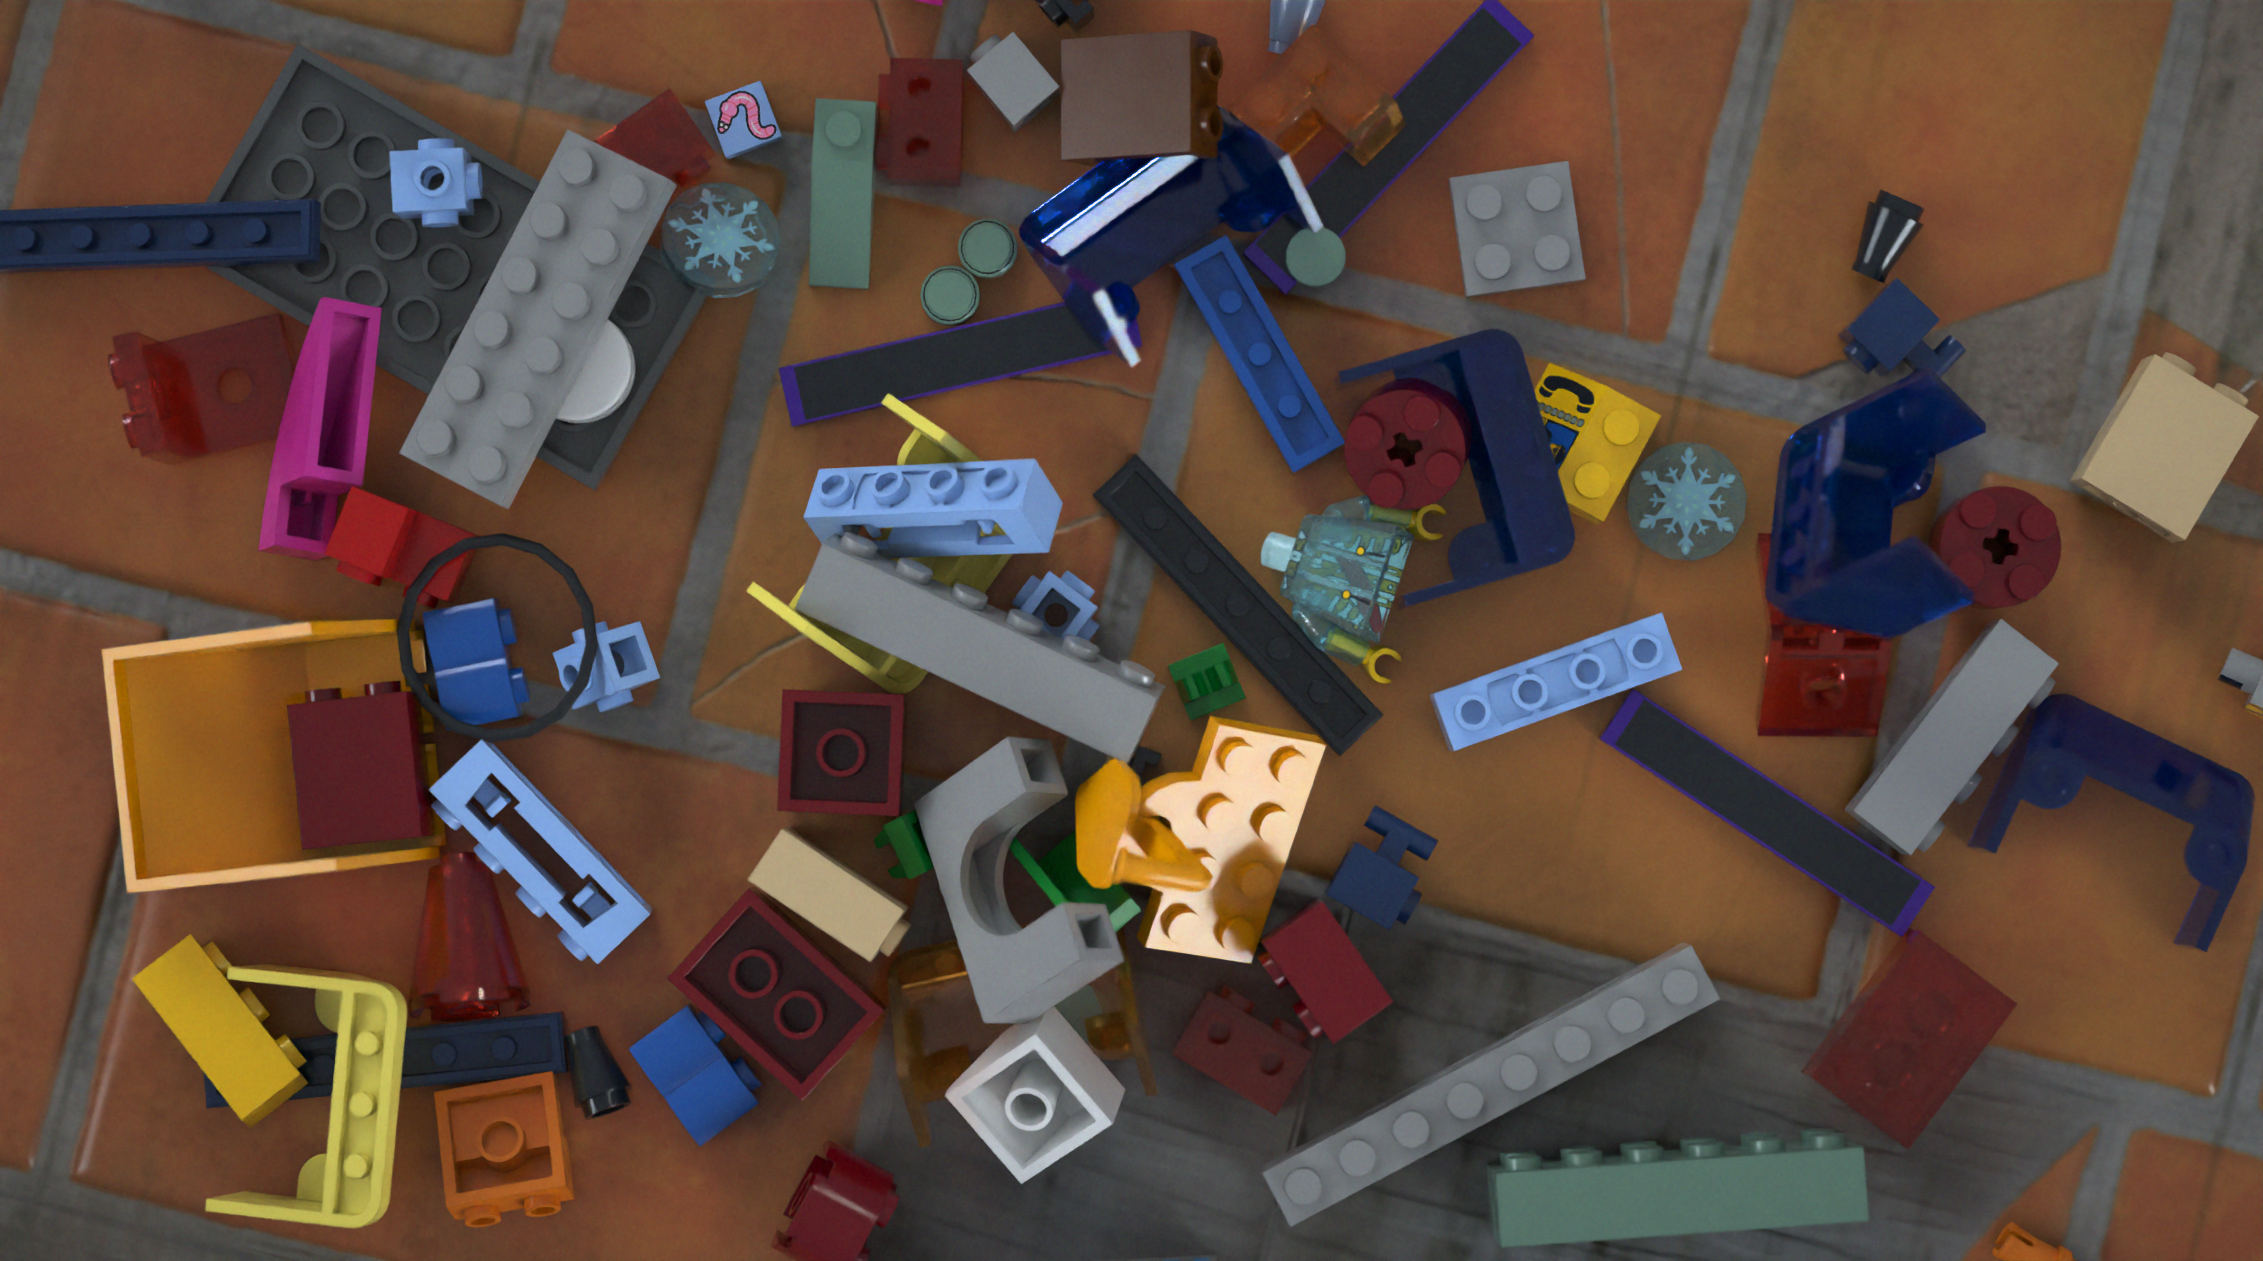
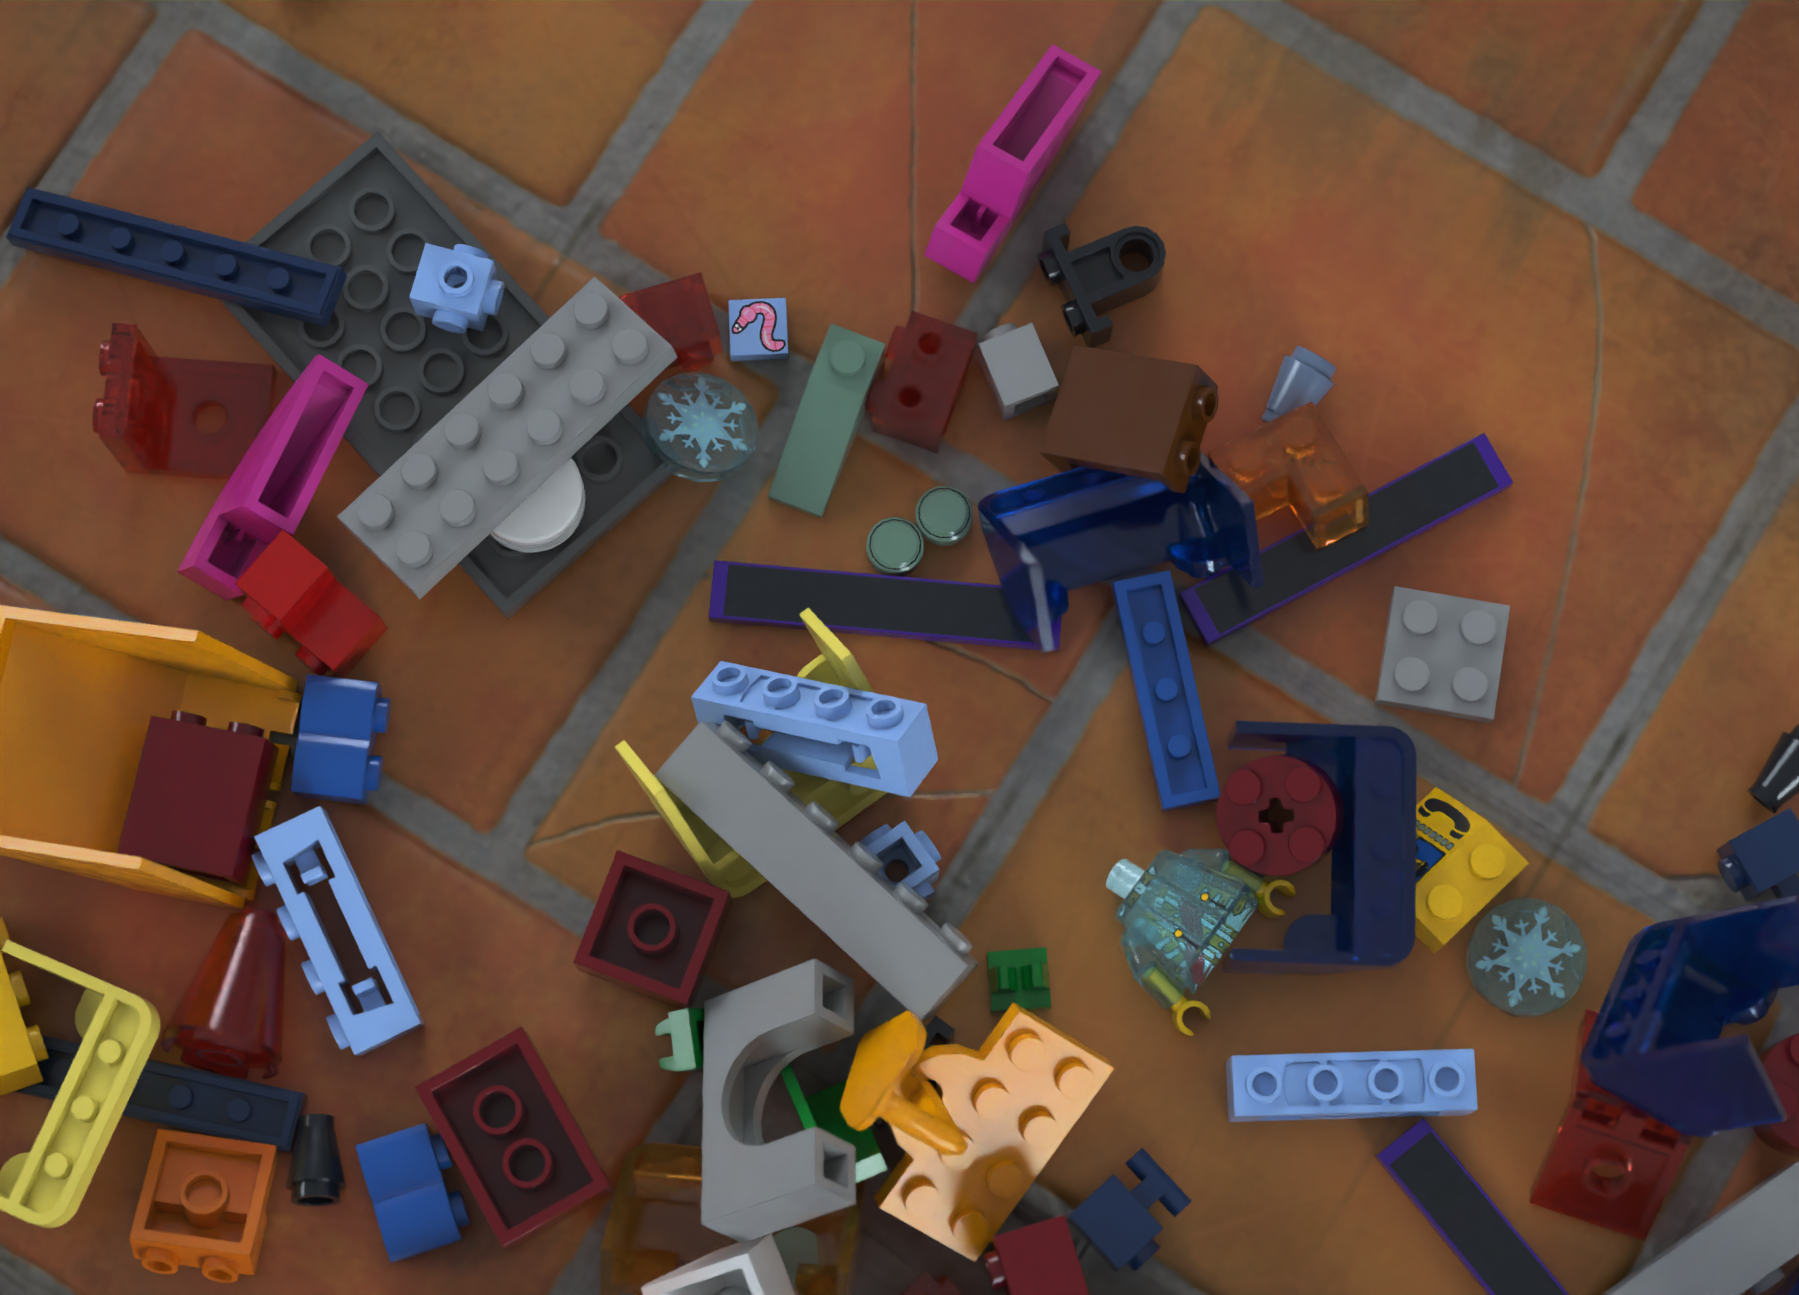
camera: 20 degrees right, 10 degrees down
black piece [397,533,598,742] -> none
light blue brick [553,621,660,713] -> none
tan brick [748,827,912,962] -> none
black tile [1093,454,1383,756] -> none
sand green piece [1285,227,1346,288] -> none

